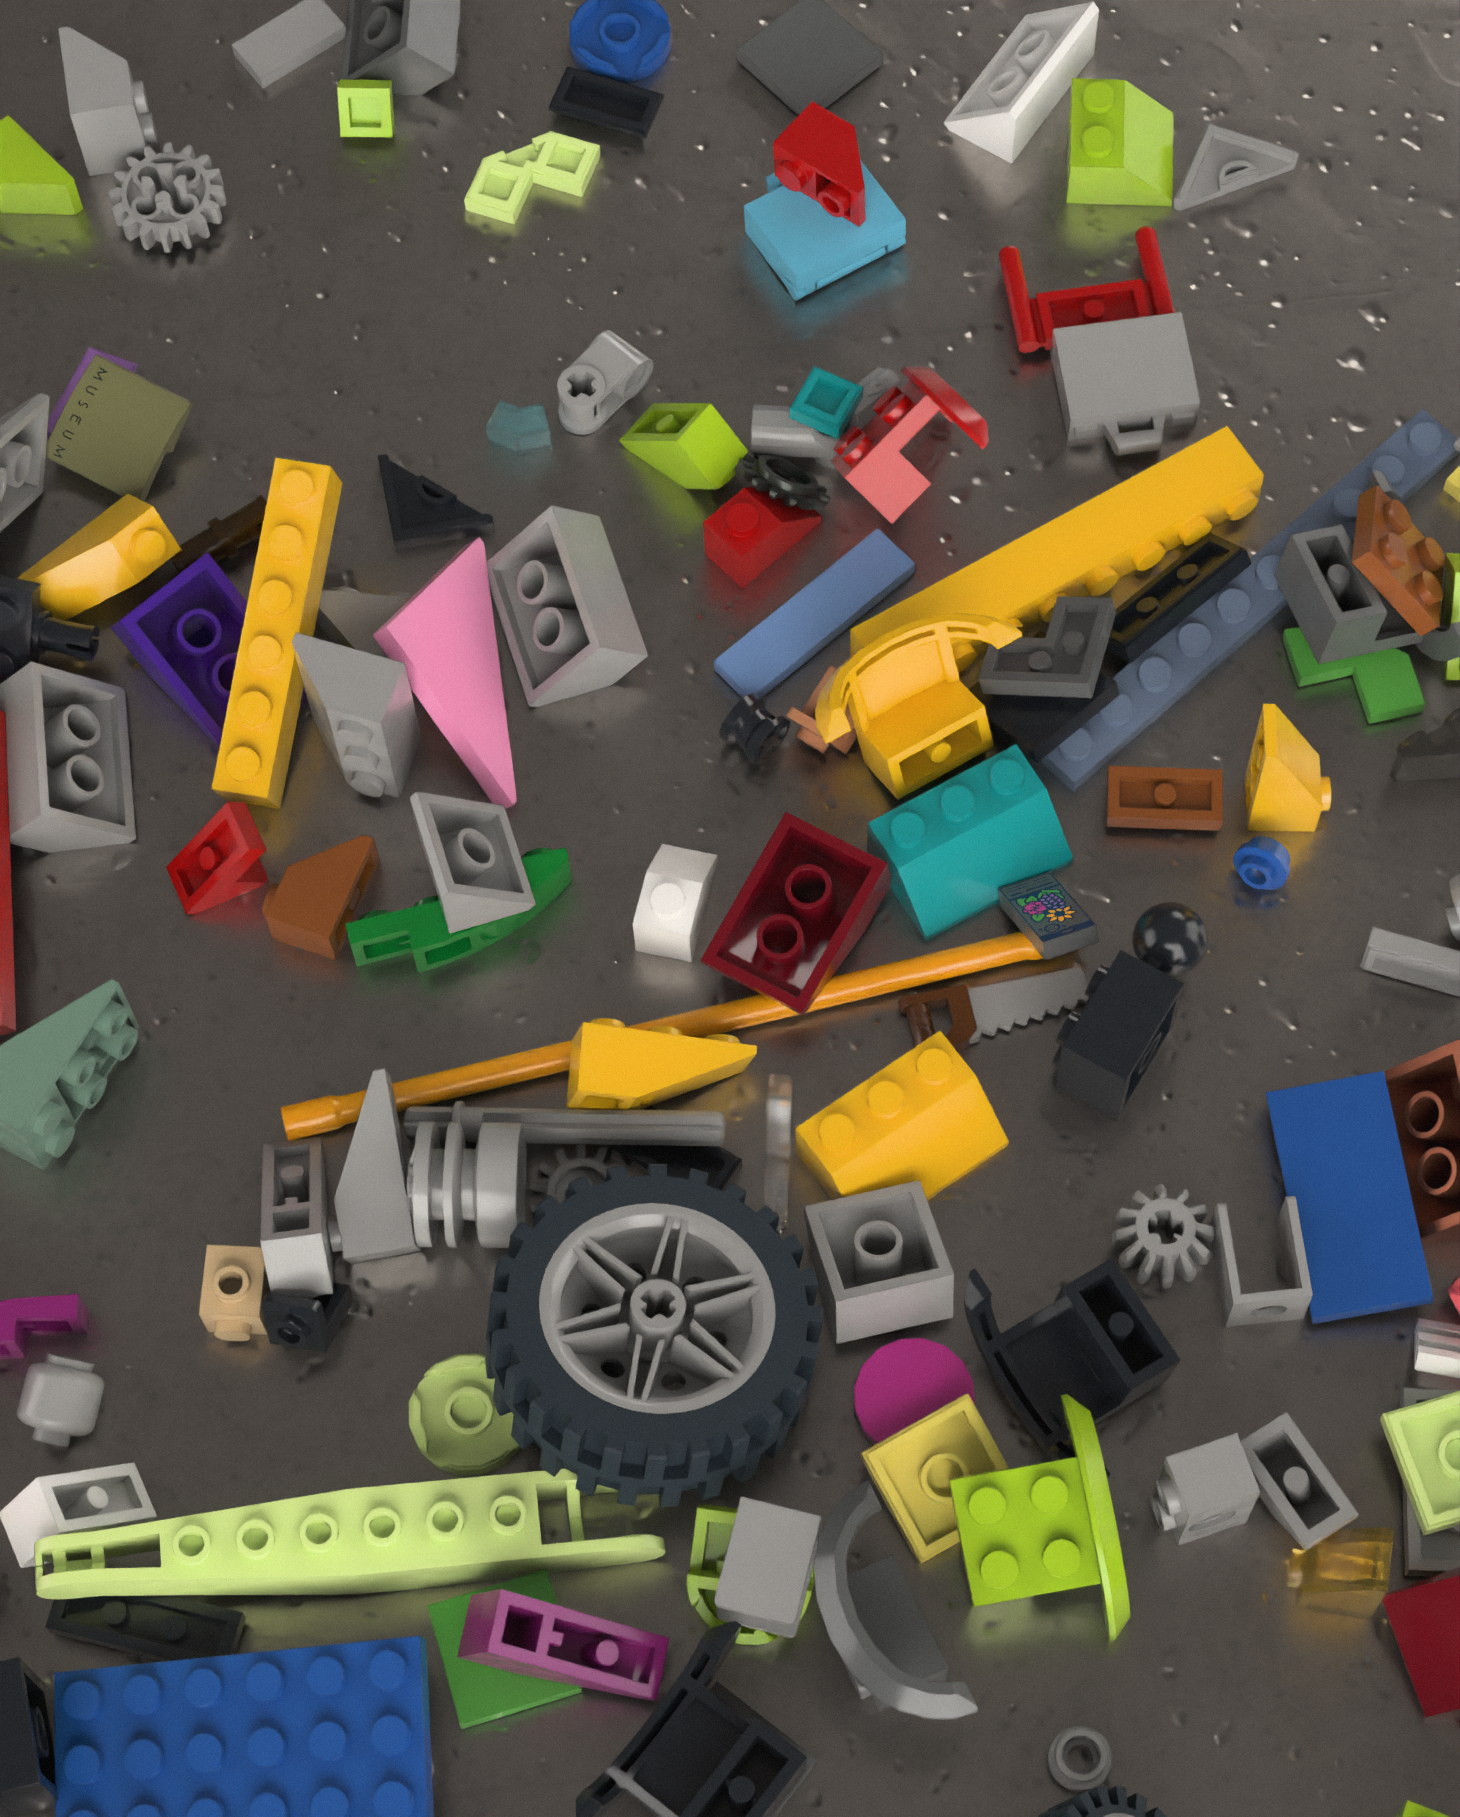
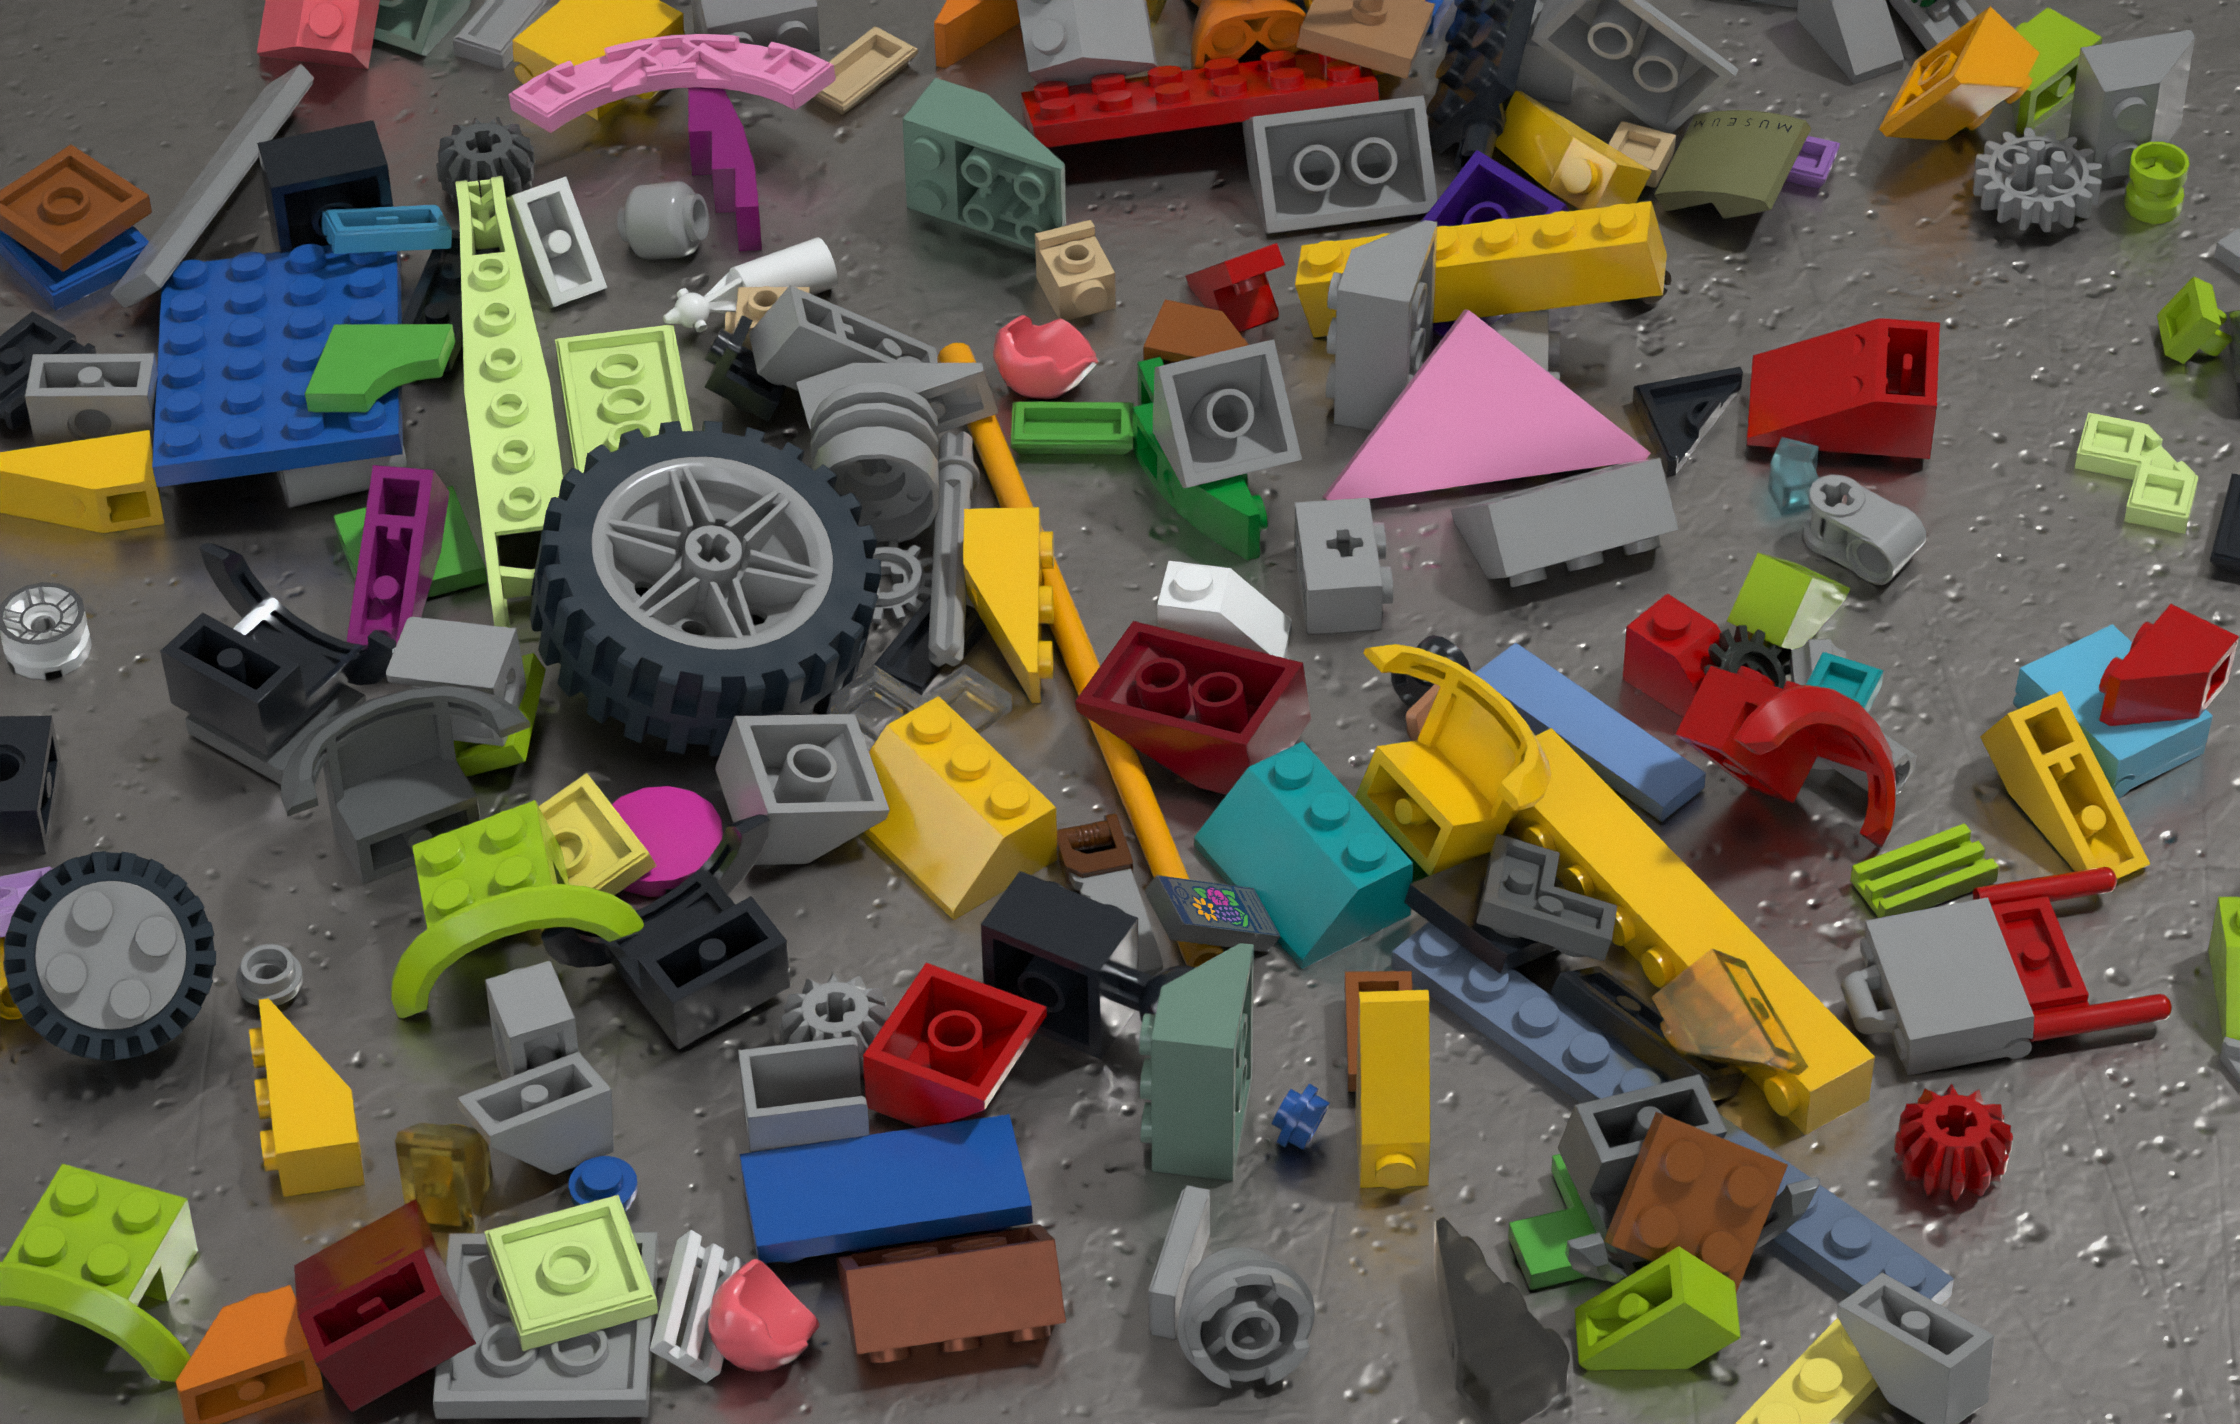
camera: 85 degrees right, 20 degrees down
none -> yellow slope [249,998,365,1197]
none -> bright green tile [305,324,455,412]
none -> dark azure tile [322,205,452,254]
none -> yellowish green tile [555,325,693,473]
none -> blue plate [568,1156,638,1213]
none -> white wheel [663,237,838,333]
none -> red slope [863,962,1047,1128]
none -> coral hair [993,315,1098,401]
none -> bright green tile [1011,402,1134,455]
none -> tan brick [1035,220,1116,321]
none -> sand green slope [1139,943,1254,1181]
none -> light grey brick [1294,498,1393,635]
none -> tan plate [1608,121,1676,188]
none -> clear yellow slope [1651,948,1808,1075]
none -> red slope [1747,318,1940,459]
none -> lime tile [1850,823,1999,918]
none -> light orange slope [1879,6,2039,140]
none -> red gear [1894,1083,2013,1202]
none -> yellow slope [1980,691,2150,880]
none -> lime wheel [2124,142,2190,224]

